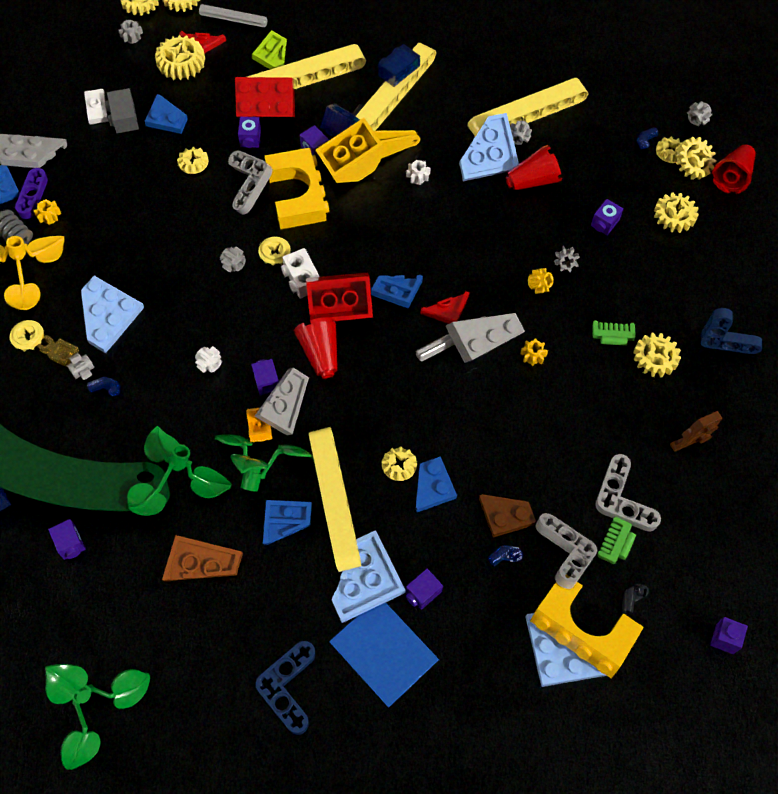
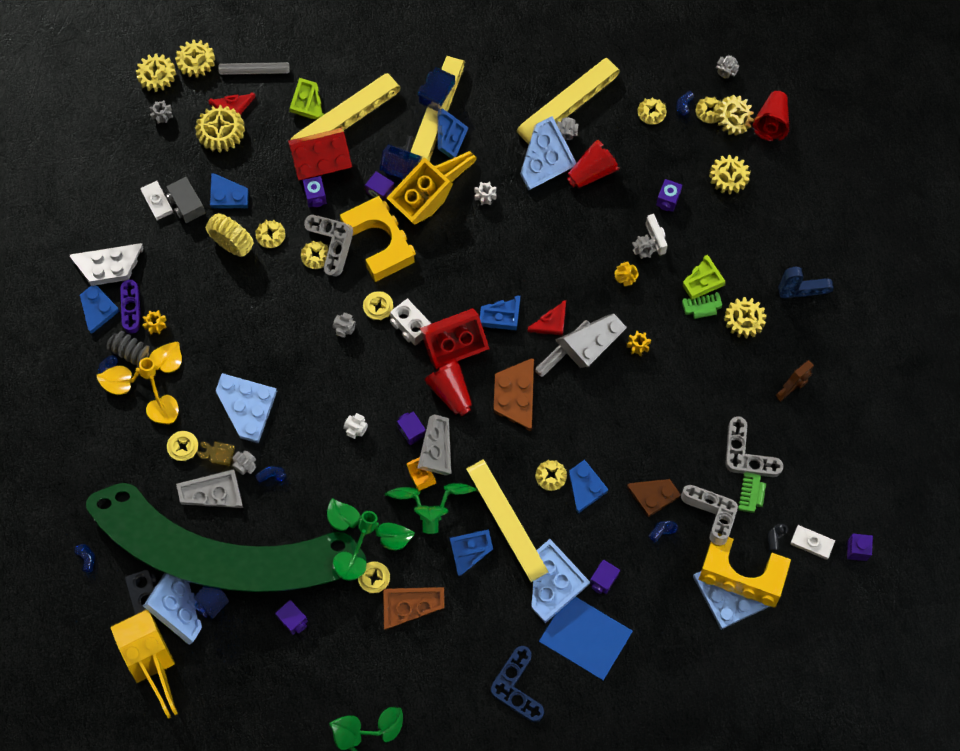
camera: 15 degrees left, 5 degrees up
none -> light grey wing [176,470,243,508]
none -> light yellow gear [205,213,254,257]
none -> light yellow gear [301,241,329,269]
none -> light yellow gear [358,562,390,593]
none -> blue wing [438,108,468,159]
none -> dark orange wing [494,359,534,431]
none -> light yellow gear [638,97,667,125]
none -> white plate [646,214,668,255]
none -> lime wing [683,255,725,300]
none -> white plate [790,525,835,560]

